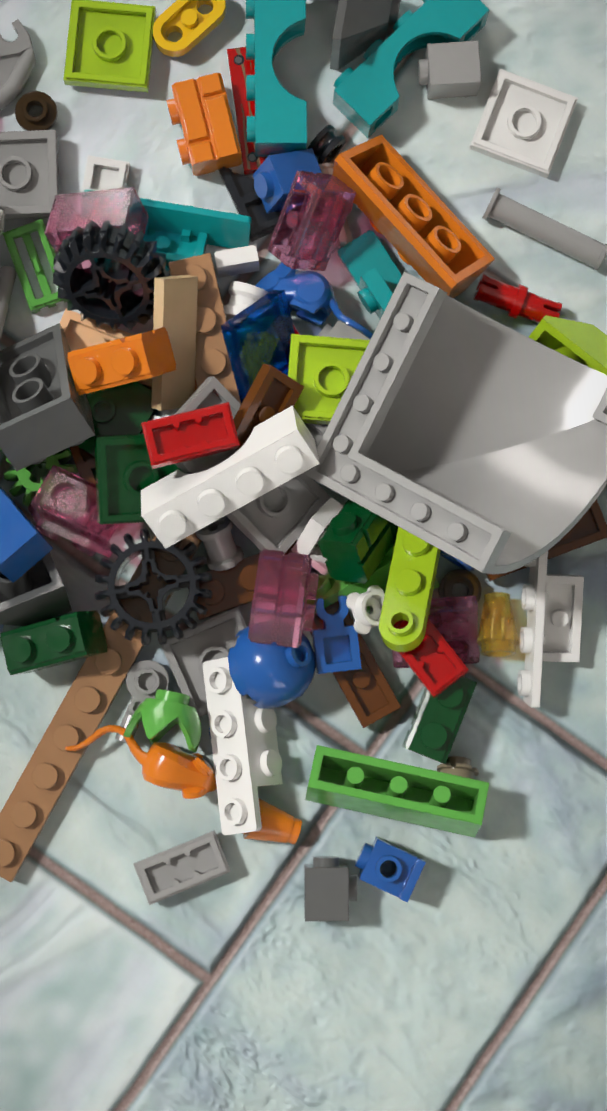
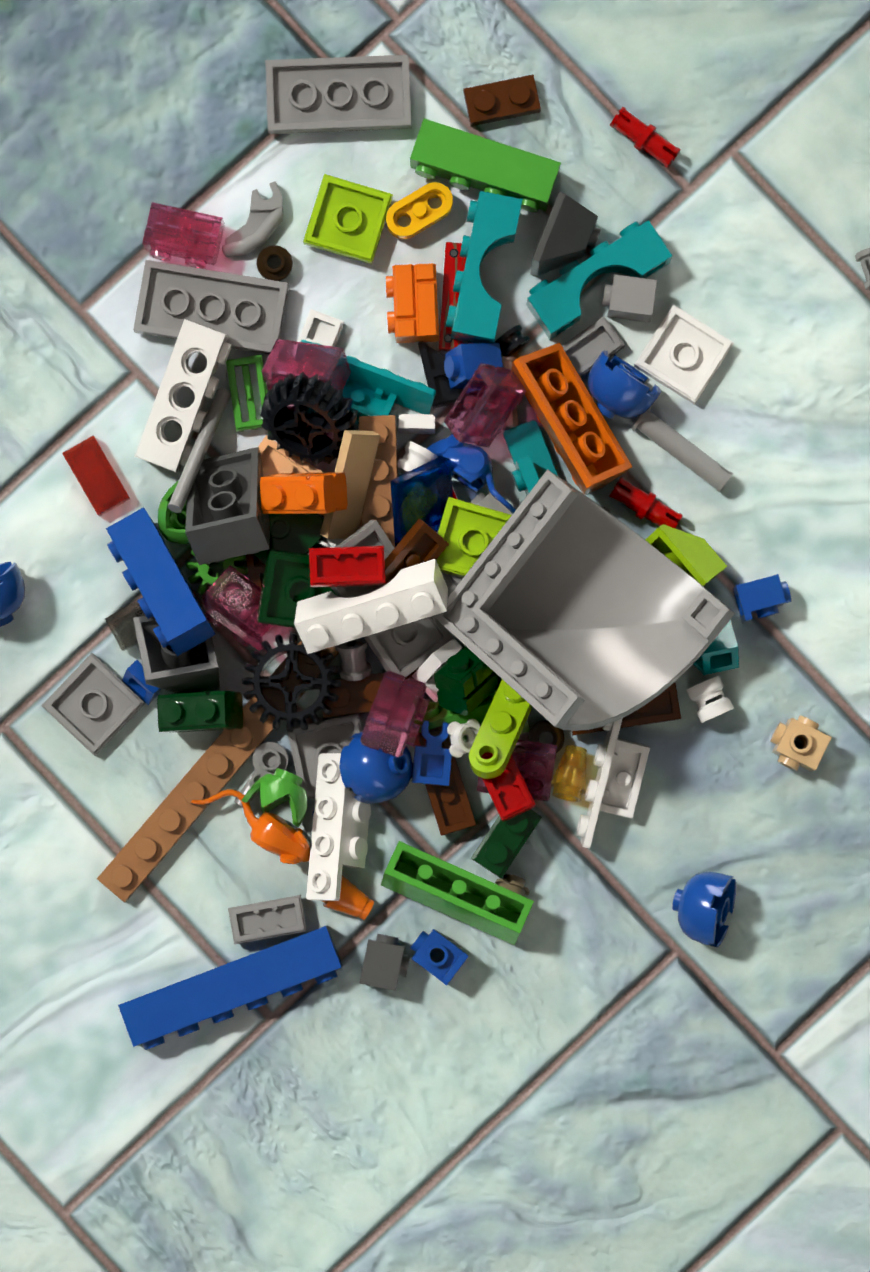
camera: 20 degrees right, 0 degrees up
none -> blue brick [118,926,343,1050]
none -> light grey tile [562,316,625,378]
none -> blue cylinder [588,350,662,419]

